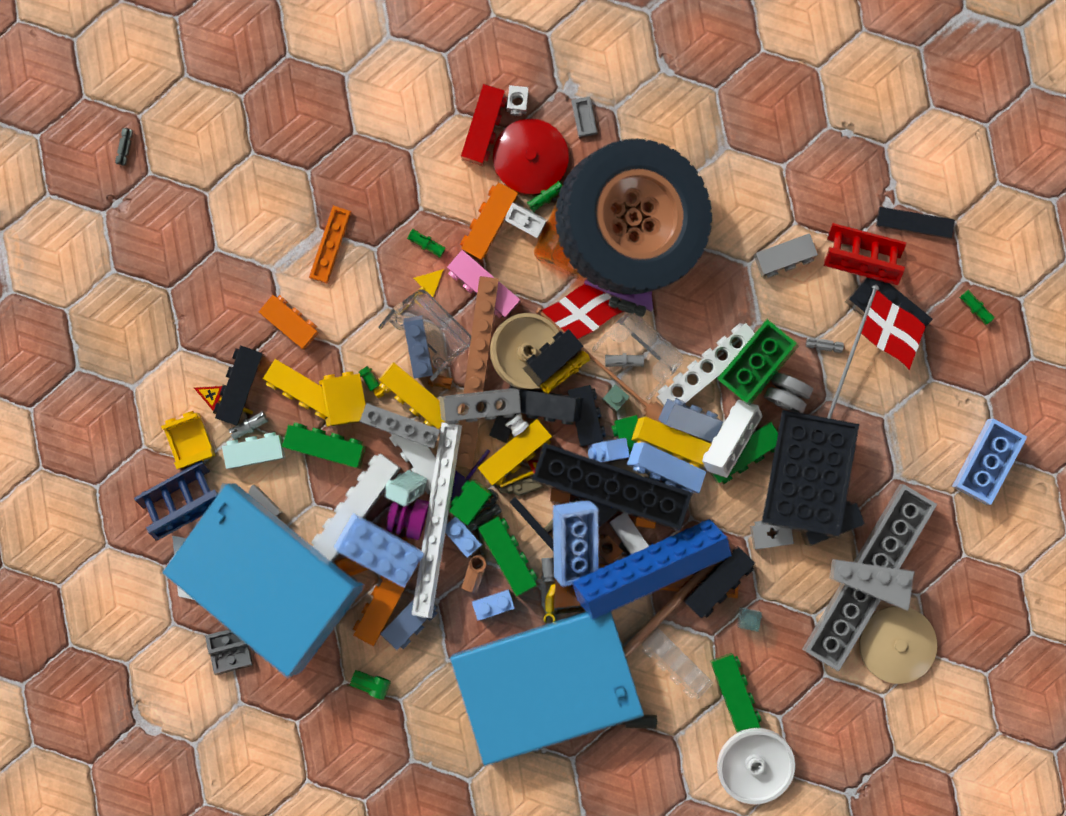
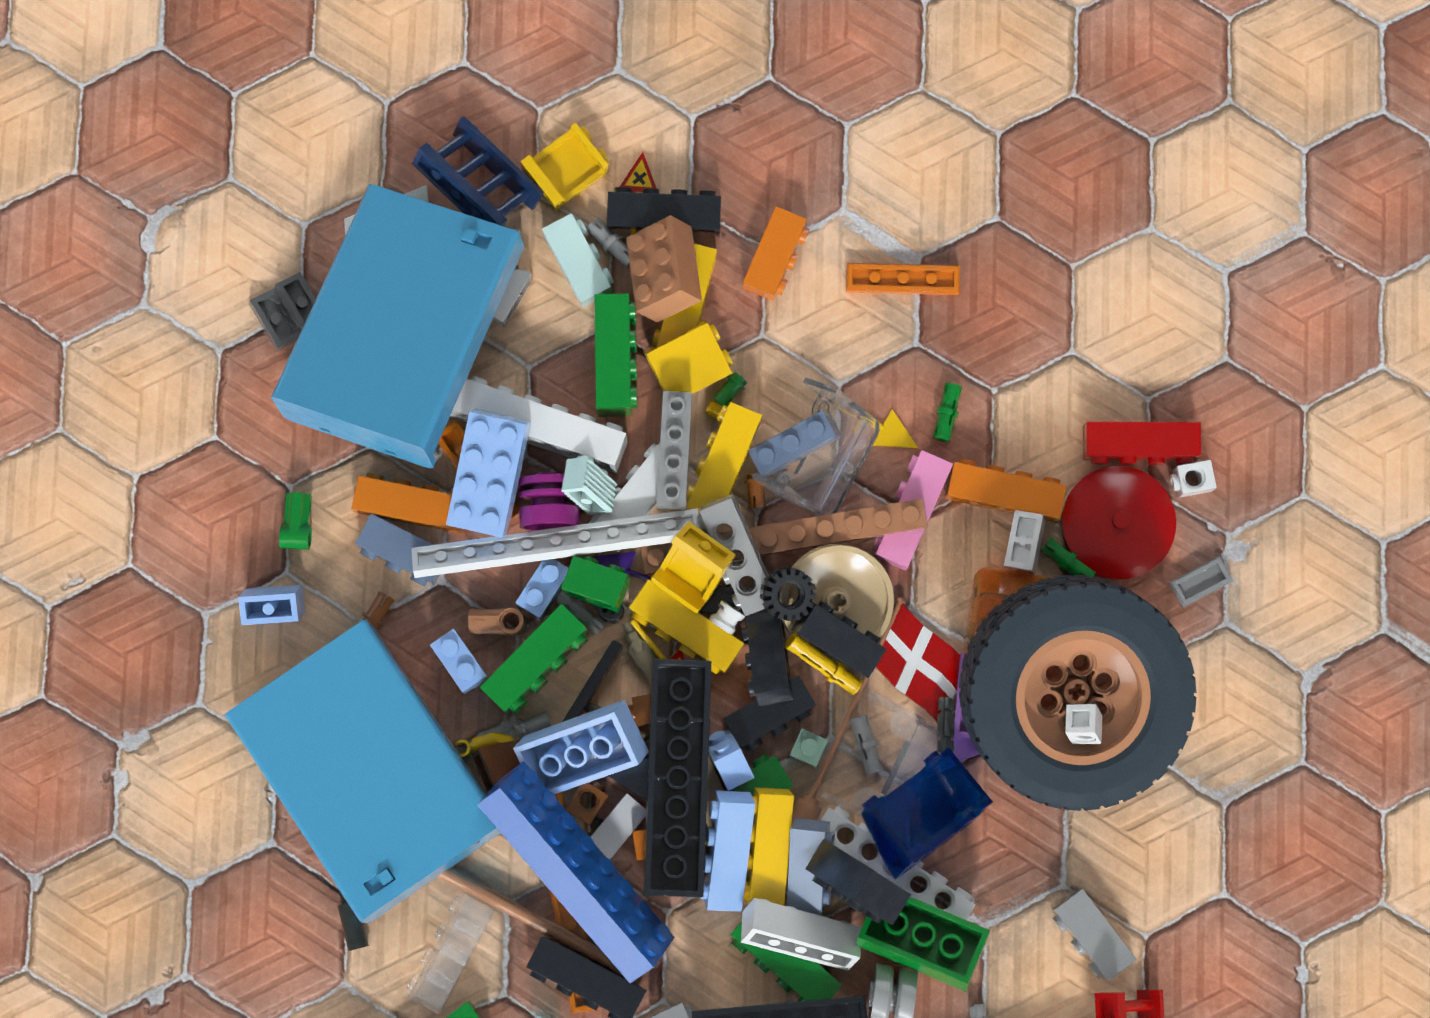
camera: 75 degrees right, 5 degrees down
none -> light blue brick [238,585,305,625]
none -> dark orange pin [362,591,394,630]
none -> nougat brick [626,215,702,322]
none -> yellow panel [651,521,736,613]
none -> black tyre [760,567,817,621]
none -> black brick [805,839,911,925]
none -> clear blue windscreen [861,748,993,880]
none -> white brick [1065,704,1102,744]

